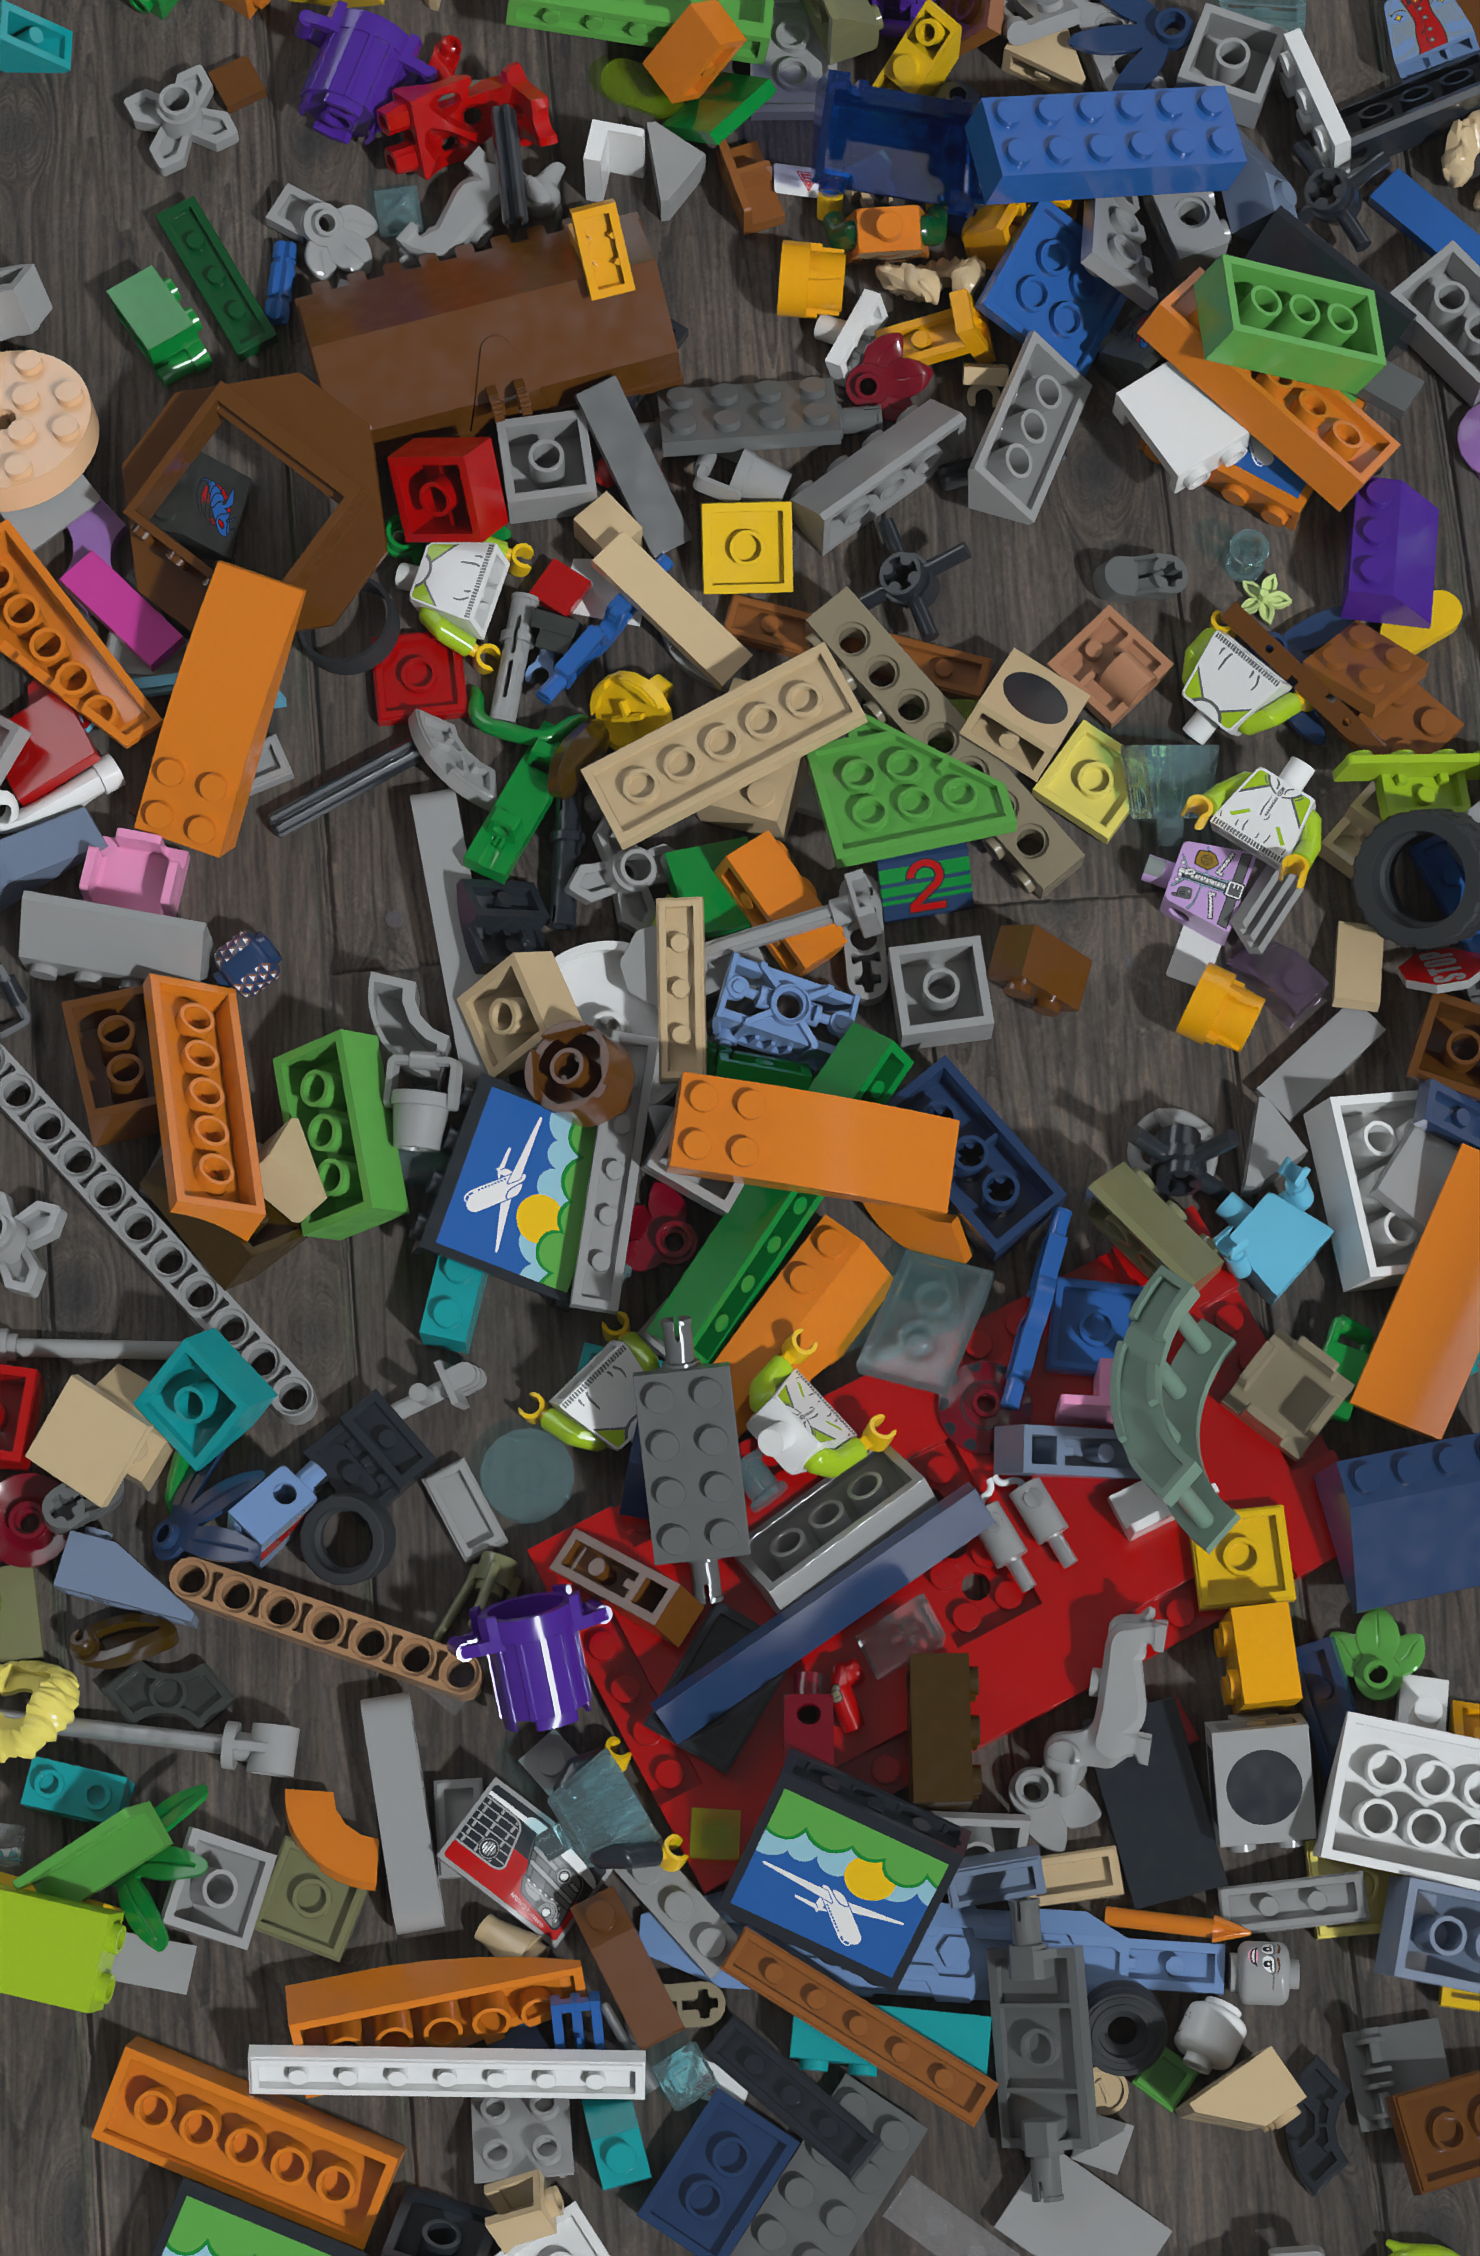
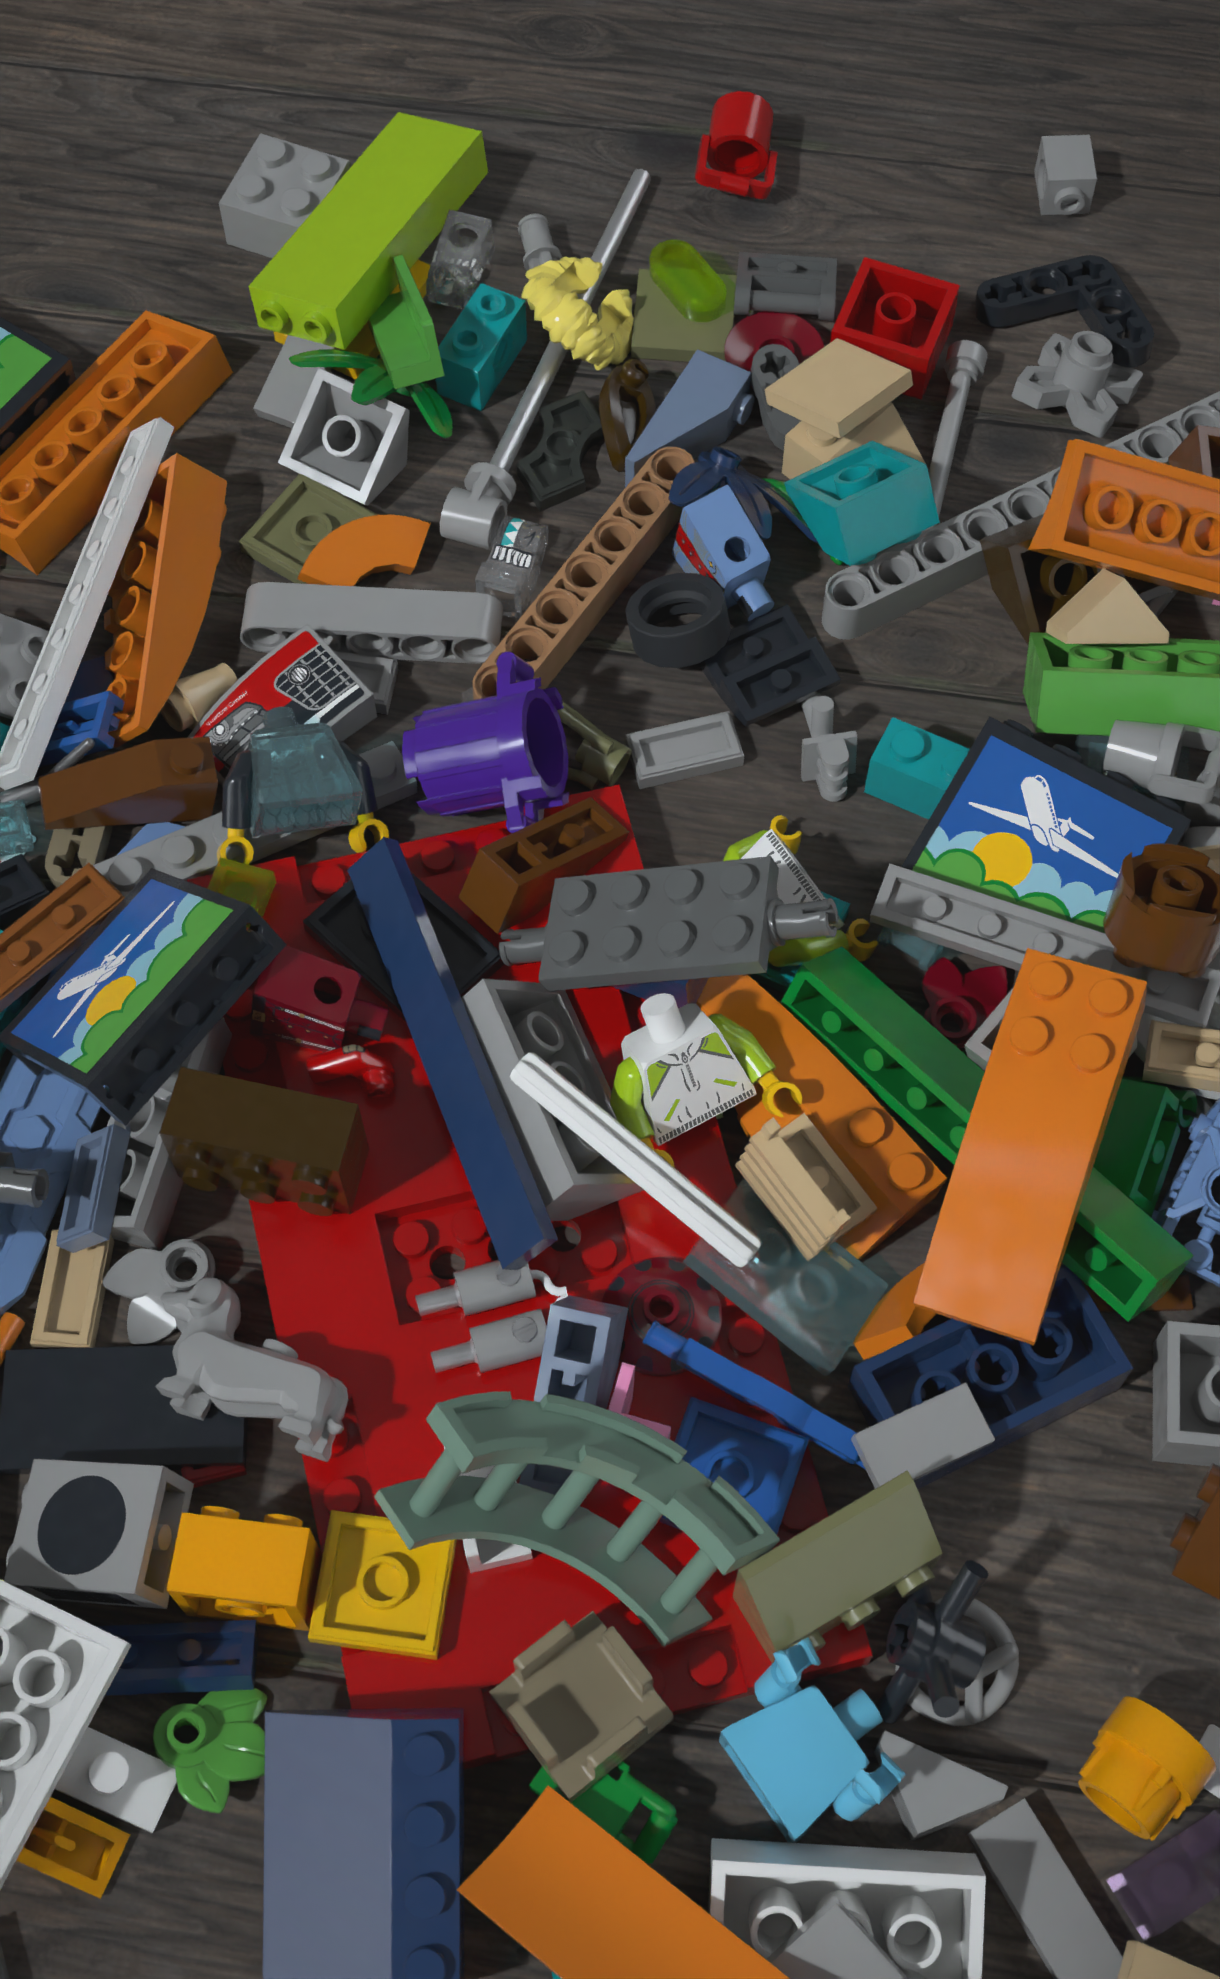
camera: 105 degrees right, 10 degrees down
clear light blue tile [480,1428,575,1524] -> none
clear light blue bush [741,1449,788,1513] -> none
clear slope [855,1593,947,1680] -> none
none -> clear leg [475,516,549,619]
none -> white axle [510,1052,762,1268]
none -> tan plate [735,1113,878,1261]
none -> light grey tile [851,1383,995,1489]

